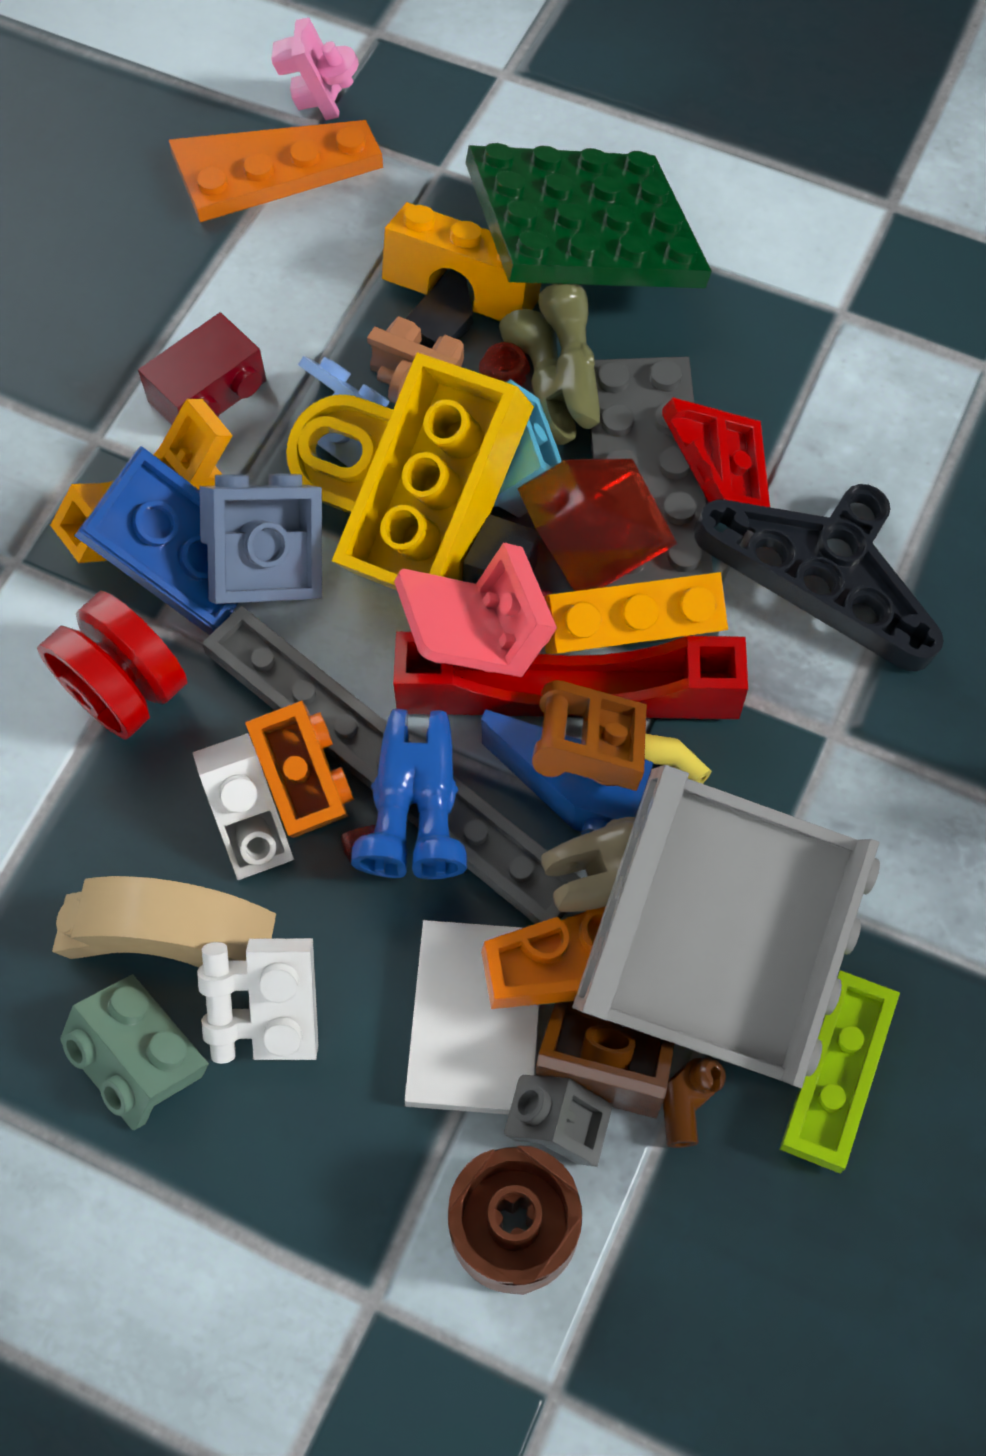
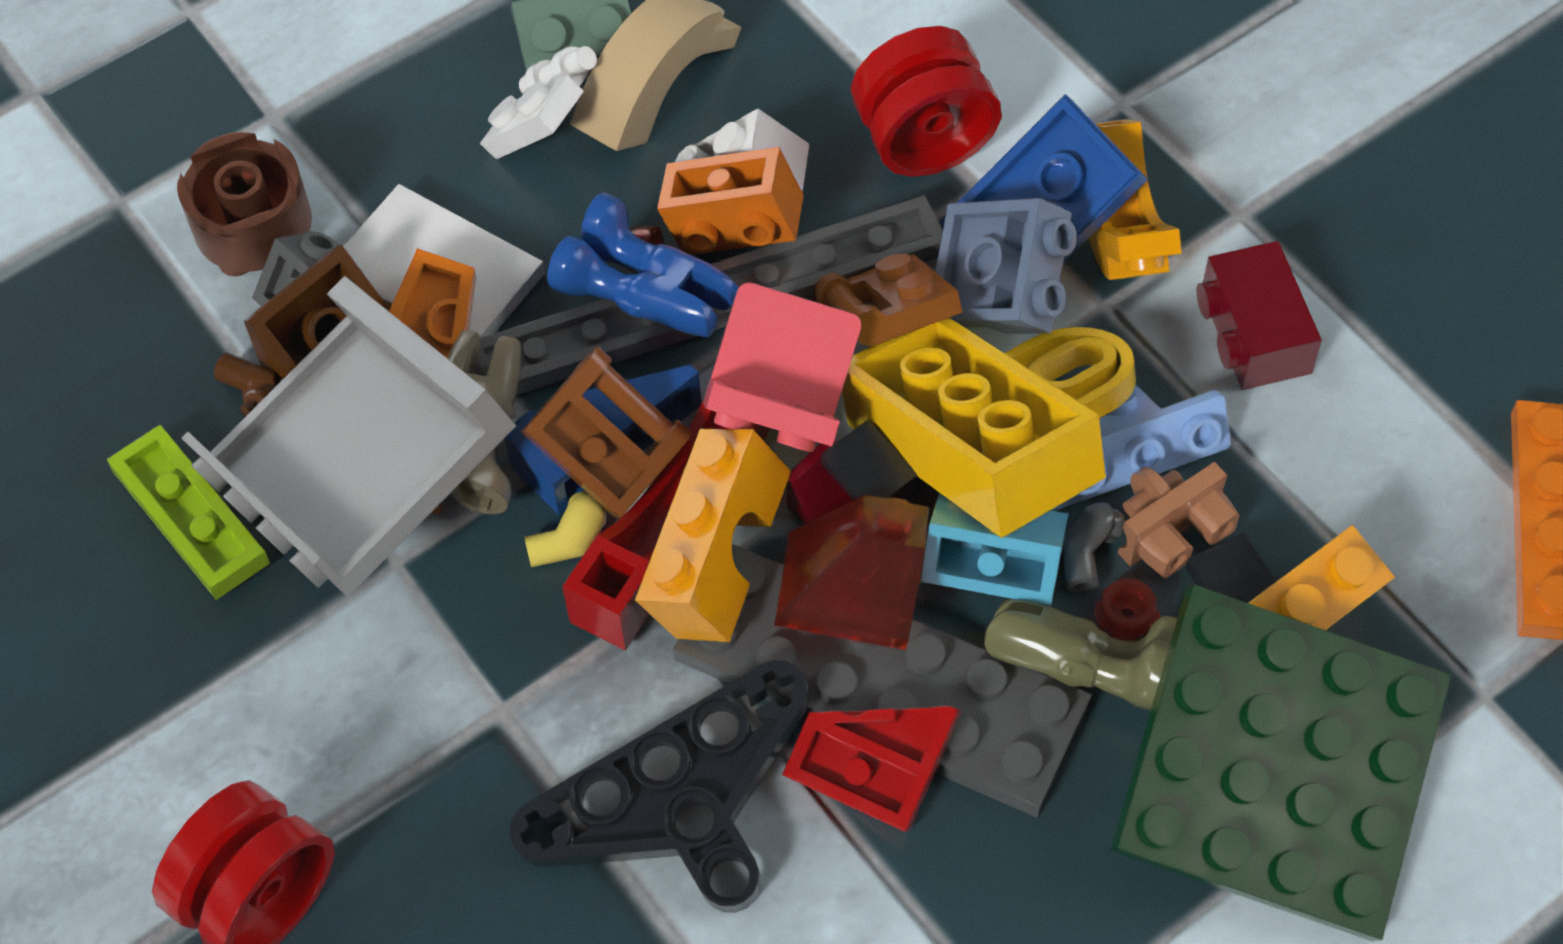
camera: 120 degrees right, 5 degrees down
none -> dark orange plate [814,254,963,346]

